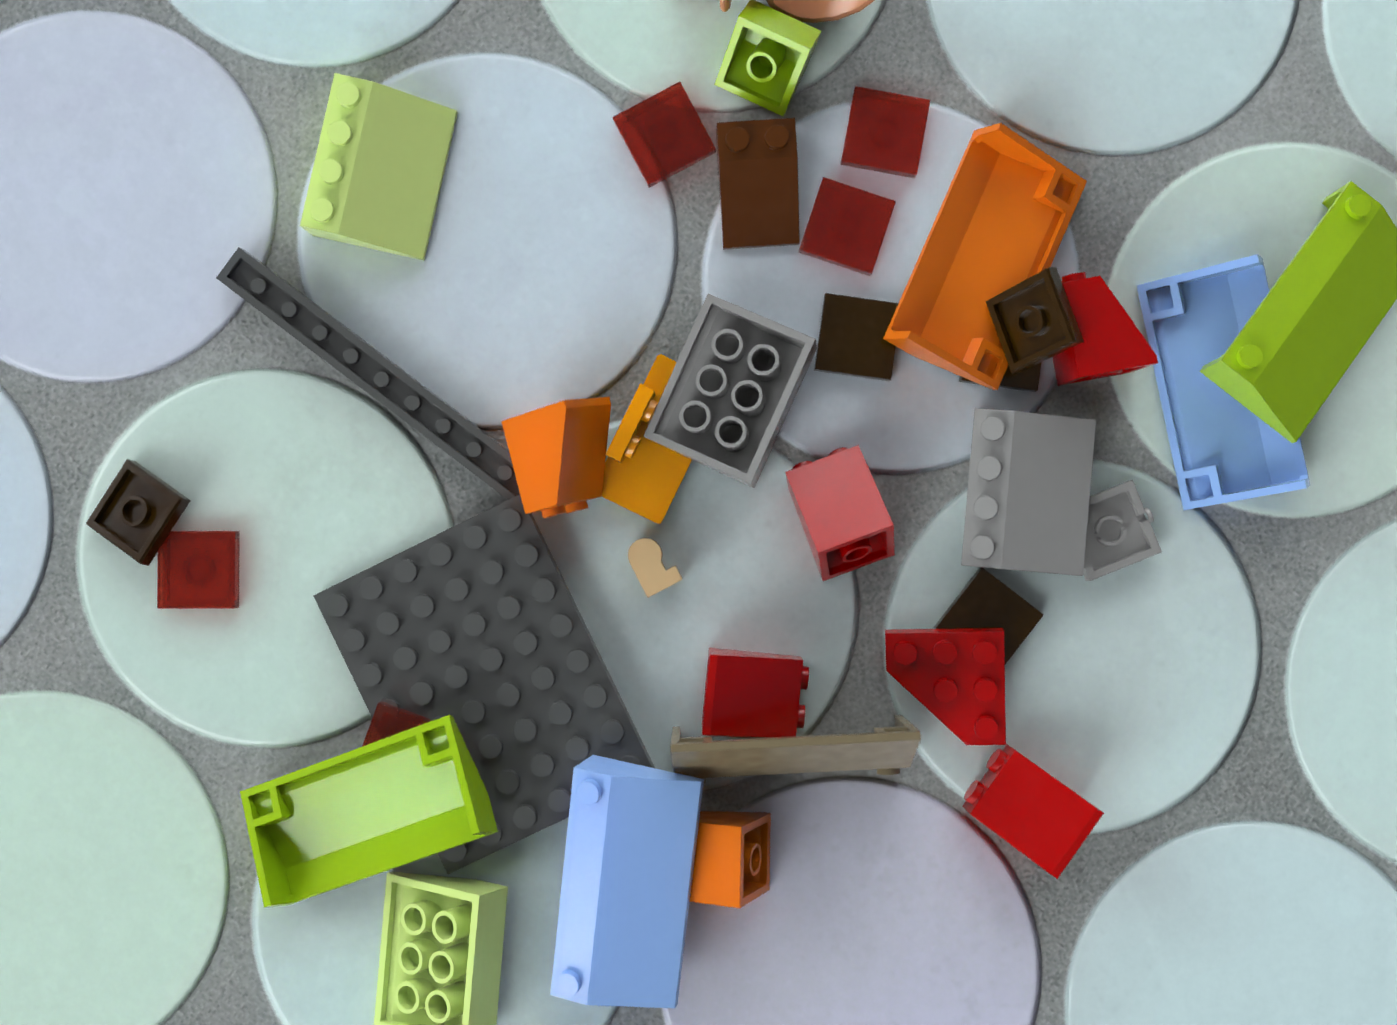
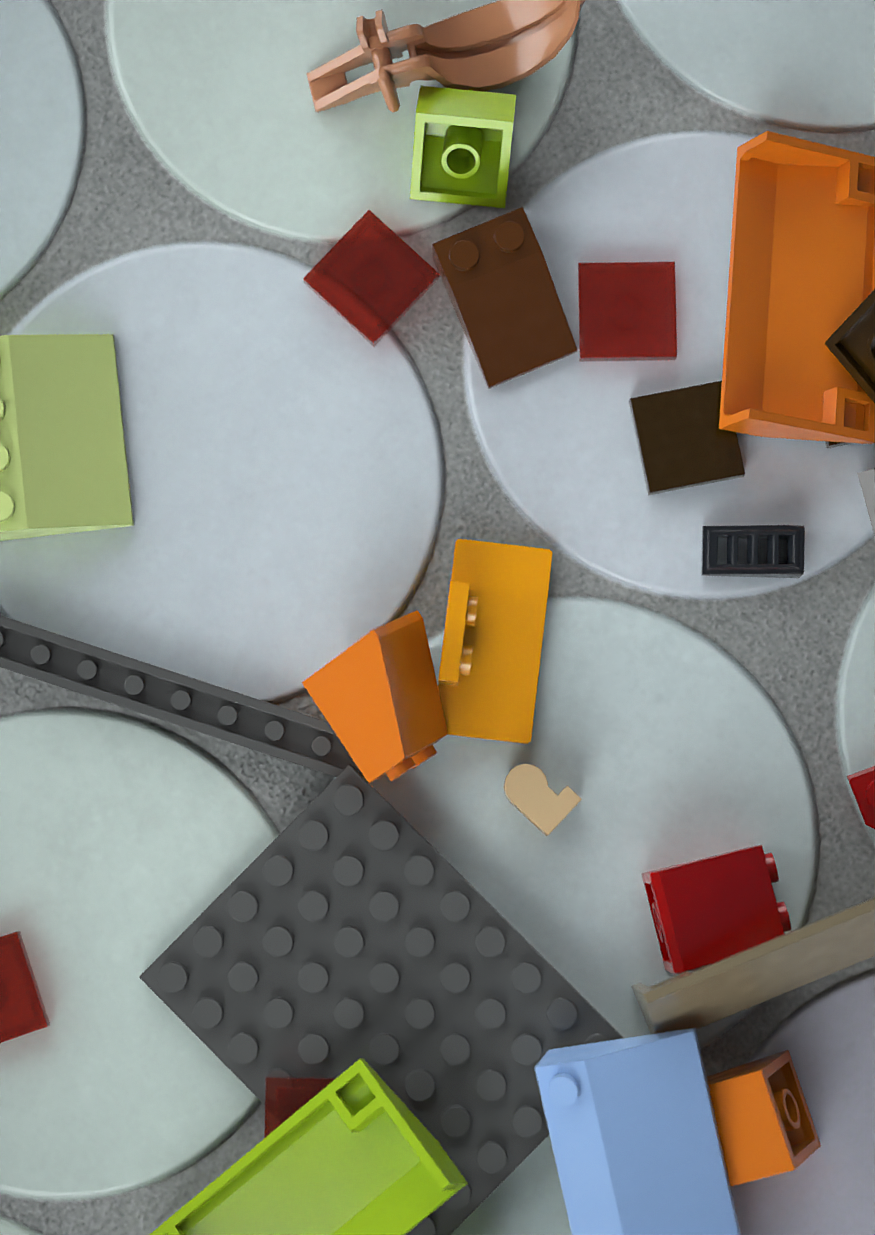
camera: 15 degrees left, 5 degrees down
light grey slope [643,294,817,488] -> none
slope [785,445,895,581] -> none
clear red tile [840,86,930,178] -> none
none -> black slope [701,525,805,578]

